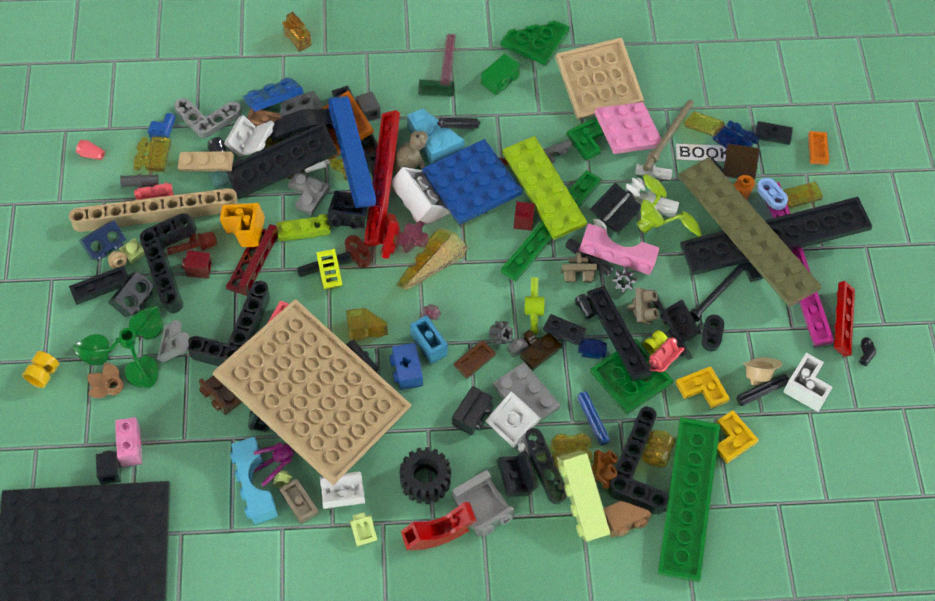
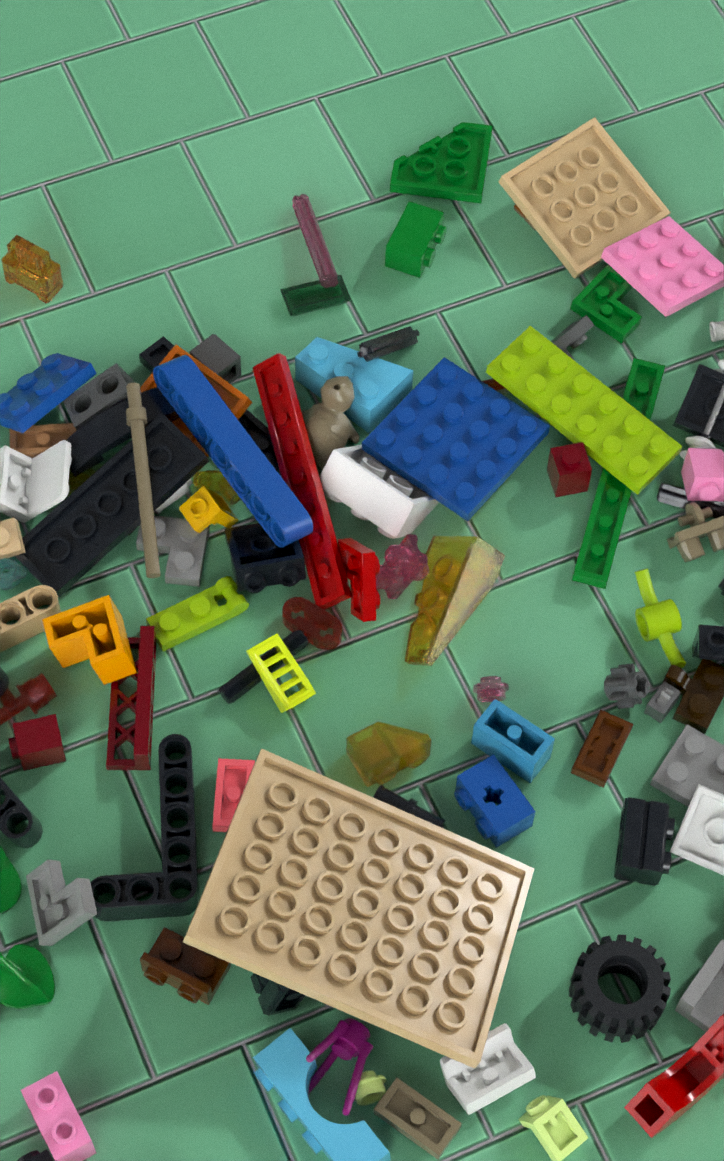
camera: 20 degrees left, 0 degrees up
none -> dark tan bar [126,383,161,578]
none -> yellow bracket [179,486,239,533]

